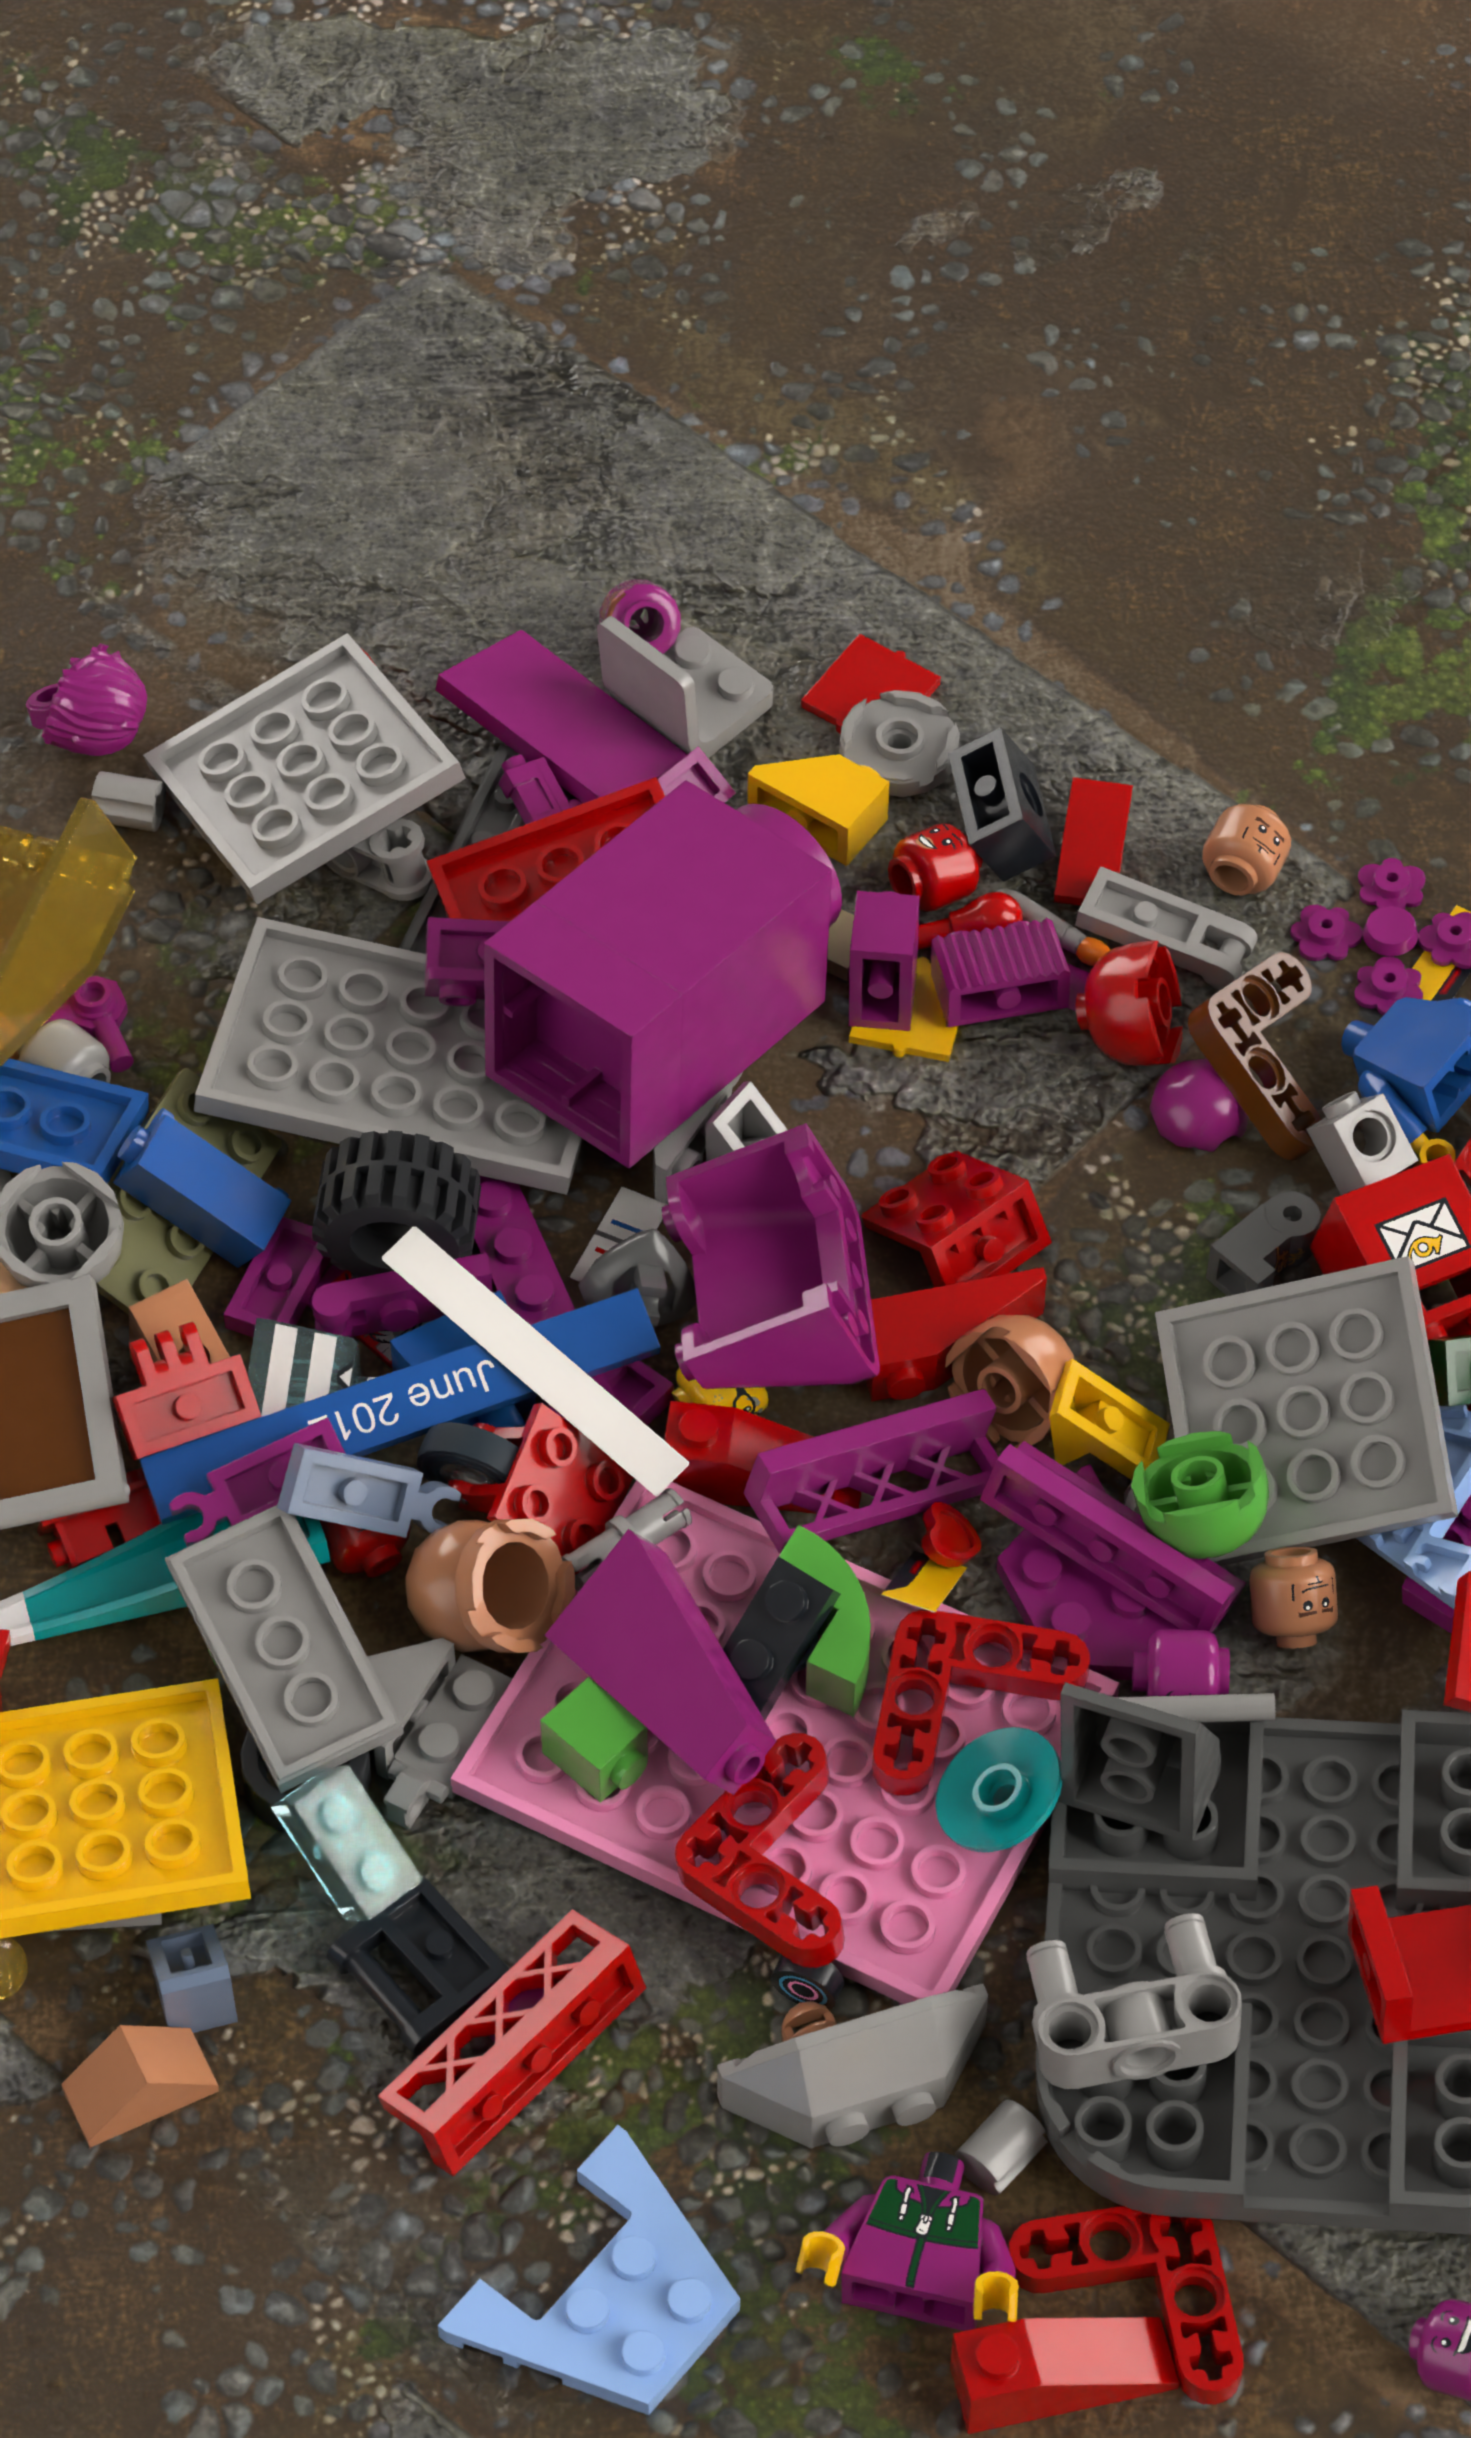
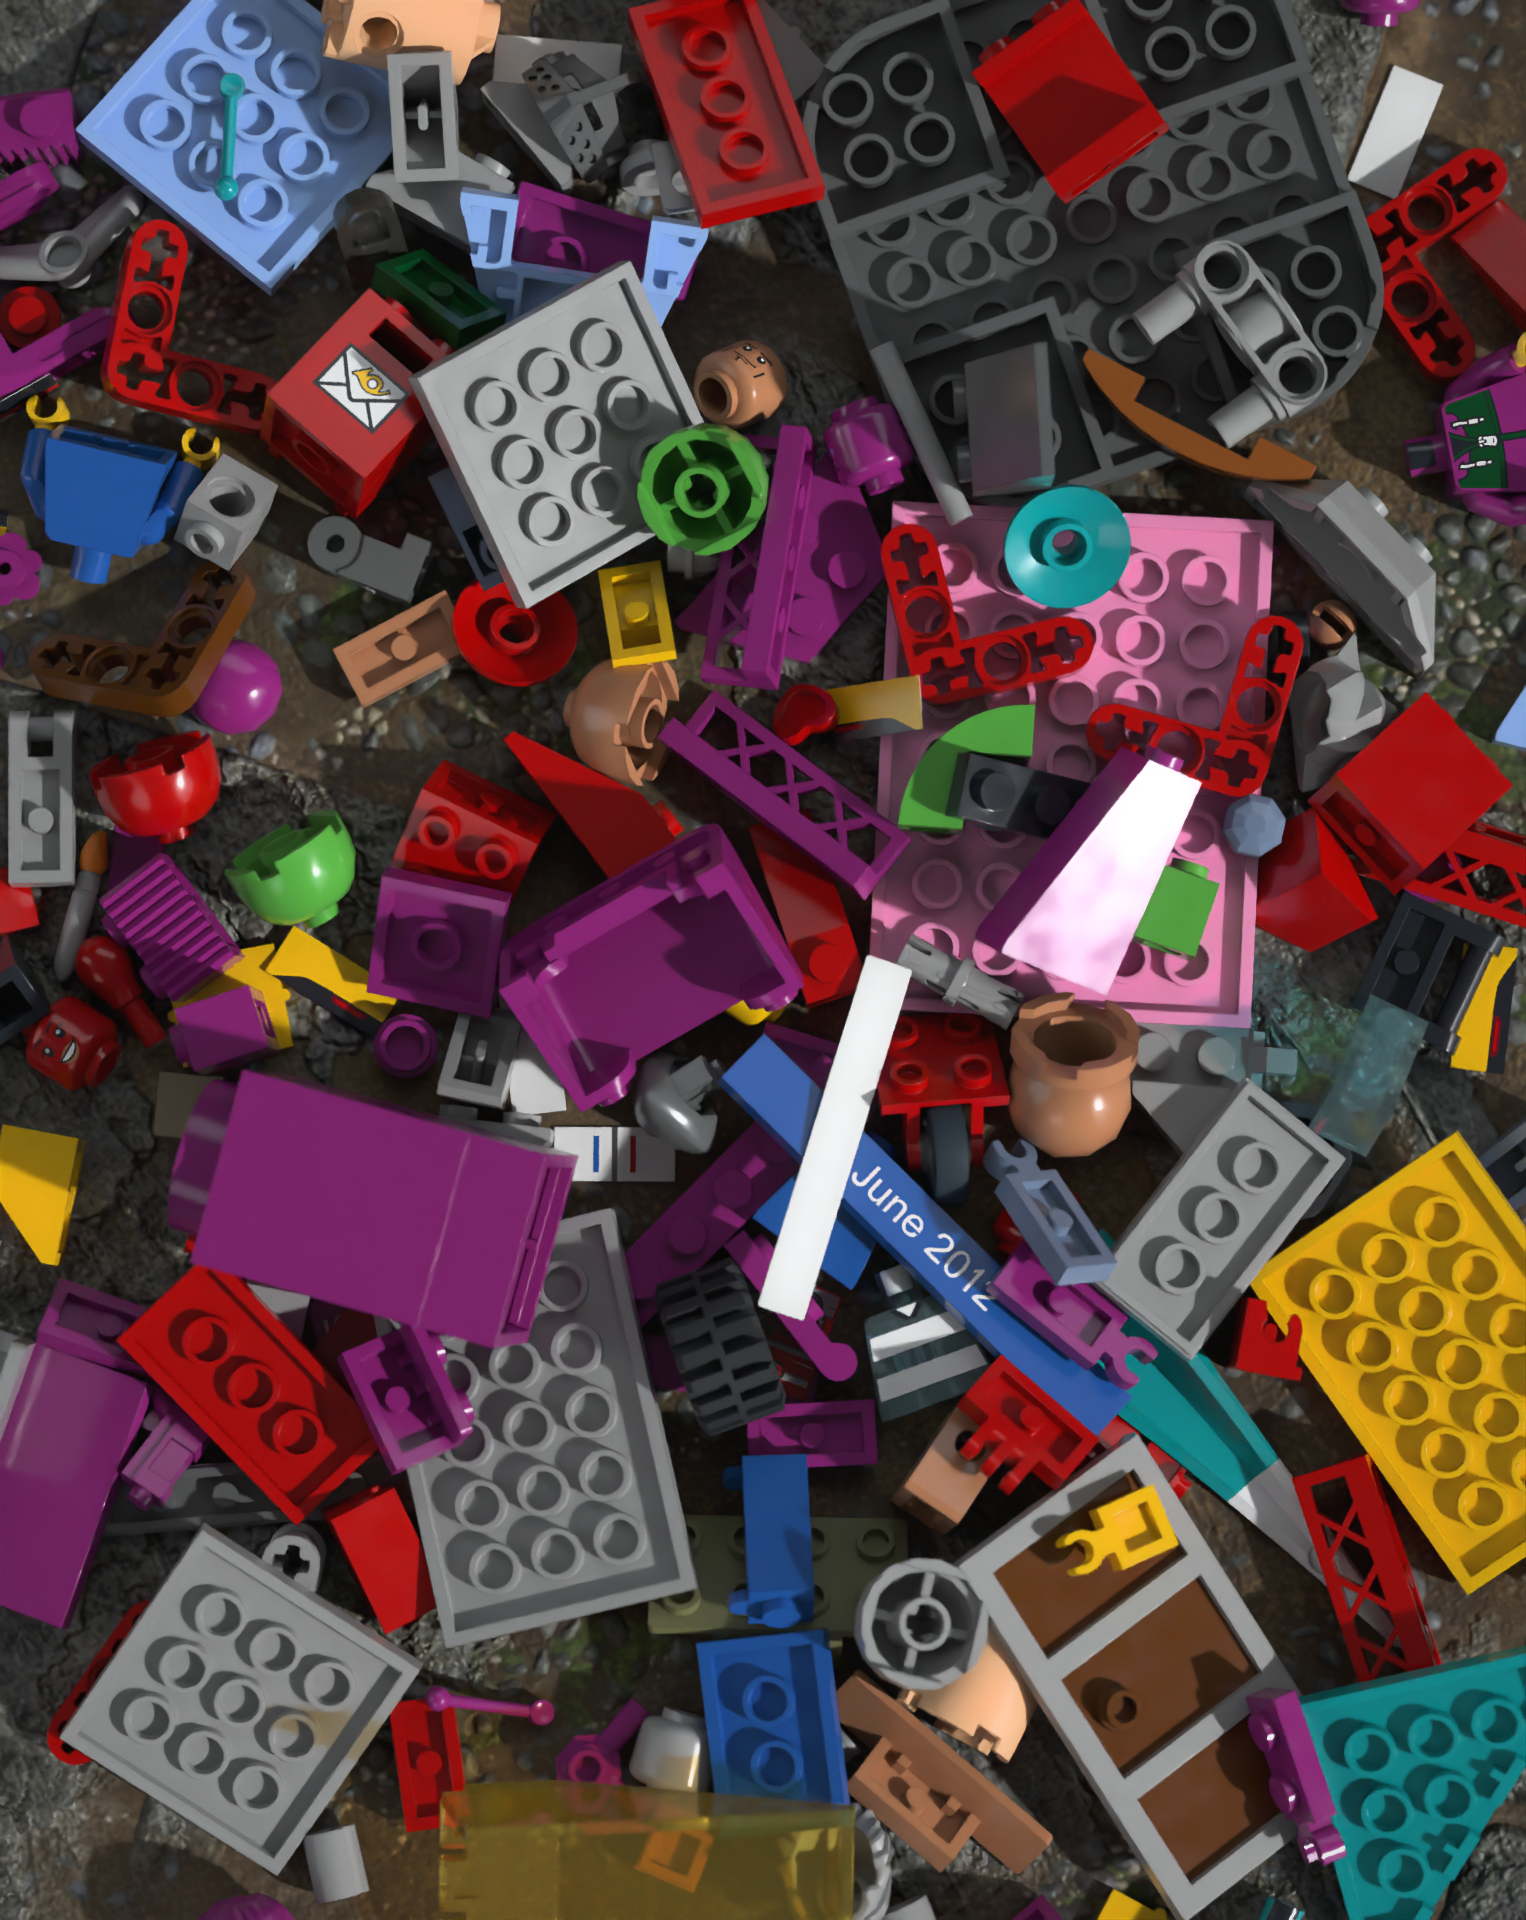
camera: 115 degrees left, 30 degrees up
light grey piece [955,2100,1048,2195] -> none
none -> bright green cylinder [224,809,356,929]
none -> yellow sticker [265,925,398,1038]
none -> red hinge [320,1483,437,1635]
none -> nougat plate [332,590,462,708]
none -> magenta plate [366,867,512,1019]
none -> magenta plate [374,1014,438,1078]
none -> red plate [390,1693,472,1833]
none -> magenta hinge [425,1686,554,1726]
none -> red dish [451,579,578,687]
none -> yellow plate [1055,1484,1179,1576]
none -> dark orange slope [1082,348,1317,482]
none -> sand blue tile [1221,794,1286,859]
none -> red hinge [1225,1298,1303,1381]
none -> red slope [1255,807,1378,952]
none -> light grey hair [1287,630,1398,792]
none -> red panel [1307,692,1513,895]
none -> white sticker [1348,65,1444,199]
none -> yellow sticker [1450,943,1518,1074]

